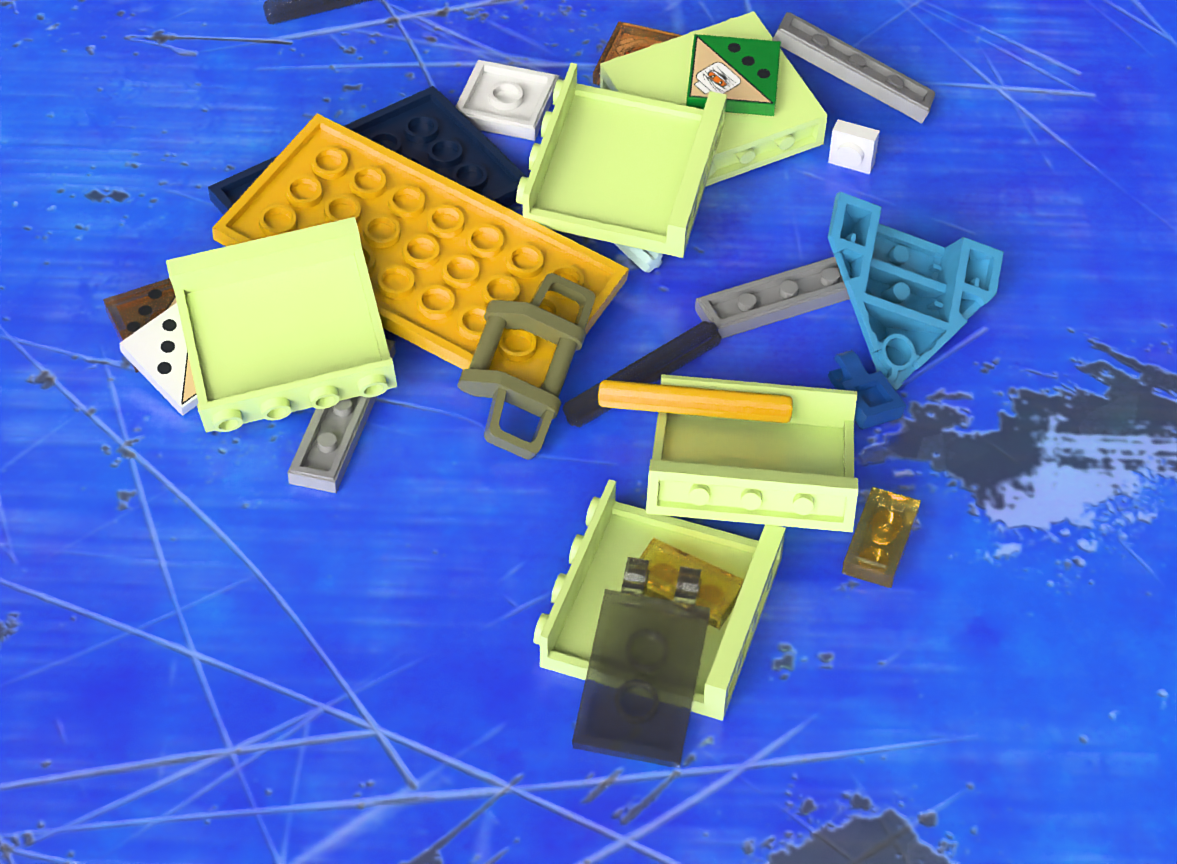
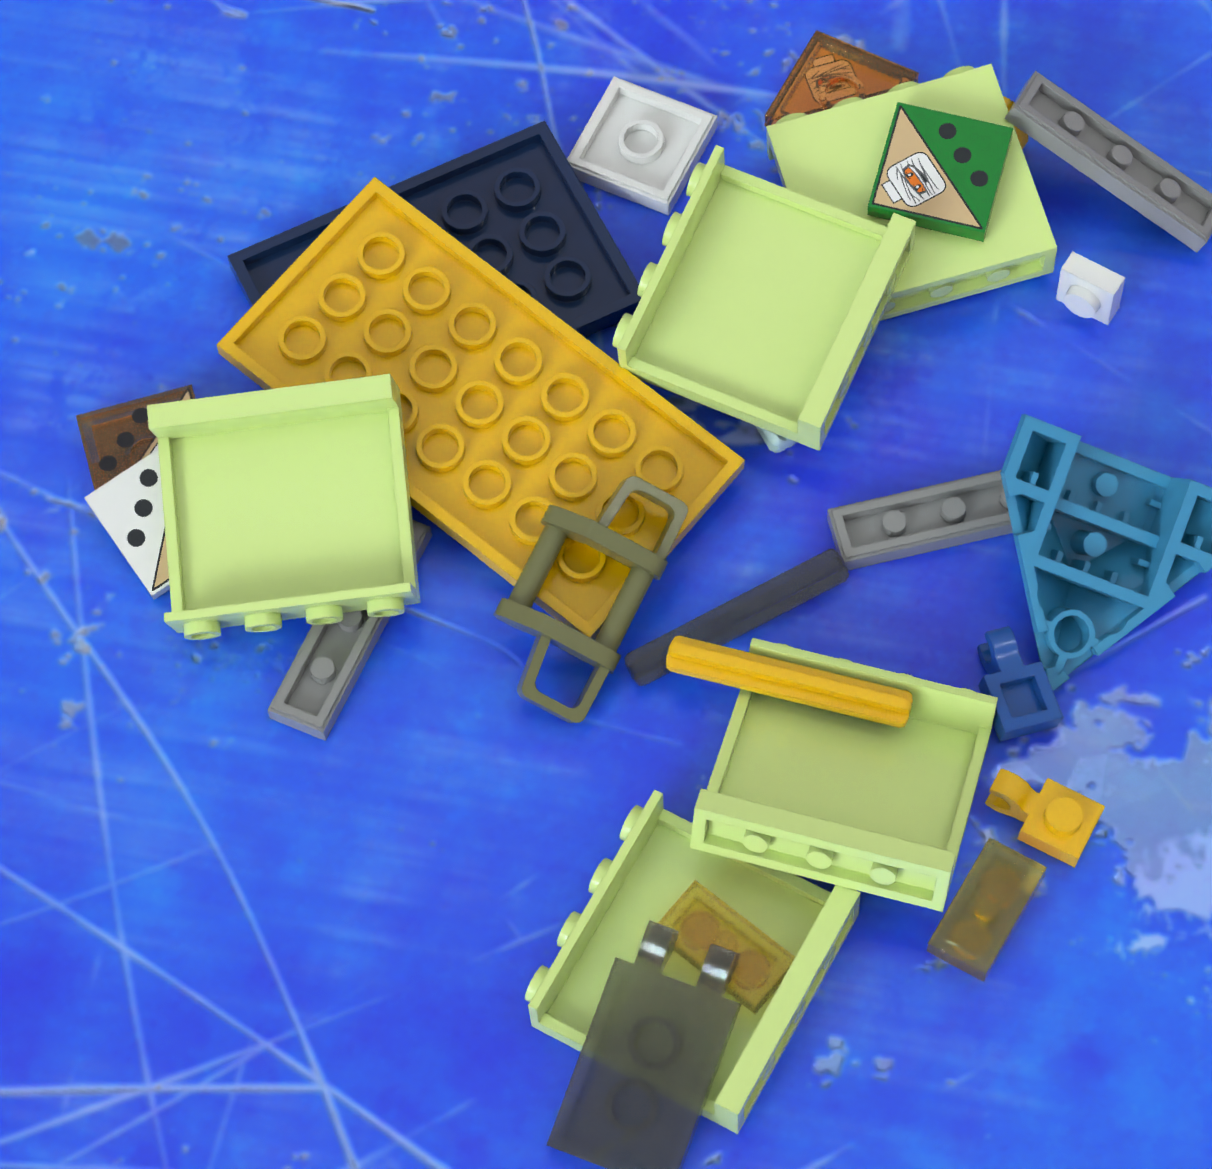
camera: 15 degrees right, 15 degrees up
none -> yellow plate [985,769,1105,868]

